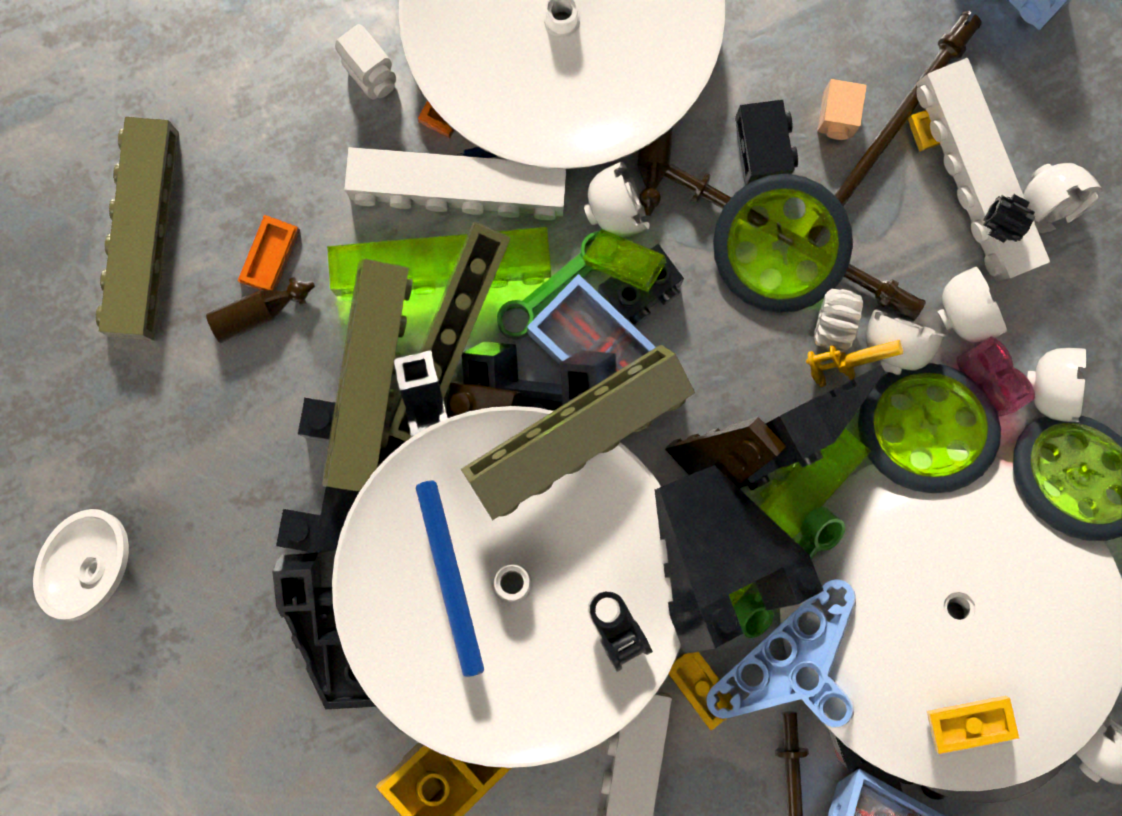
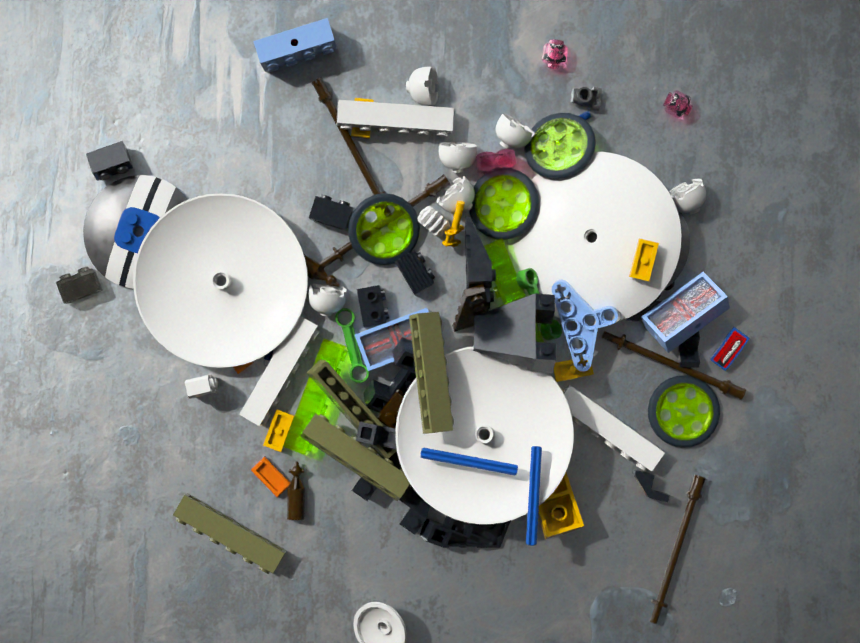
camera: 60 degrees left, 5 degrees up
clear neon green plate [583,229,666,292] -> none
black piece [587,591,653,672] -> none
light nougat brick [817,79,867,140] -> none
black gear [983,194,1035,243] -> none
none -> yellow plate [263,409,295,452]
none -> black brick [395,250,435,295]
none -> blue axle [526,446,542,546]

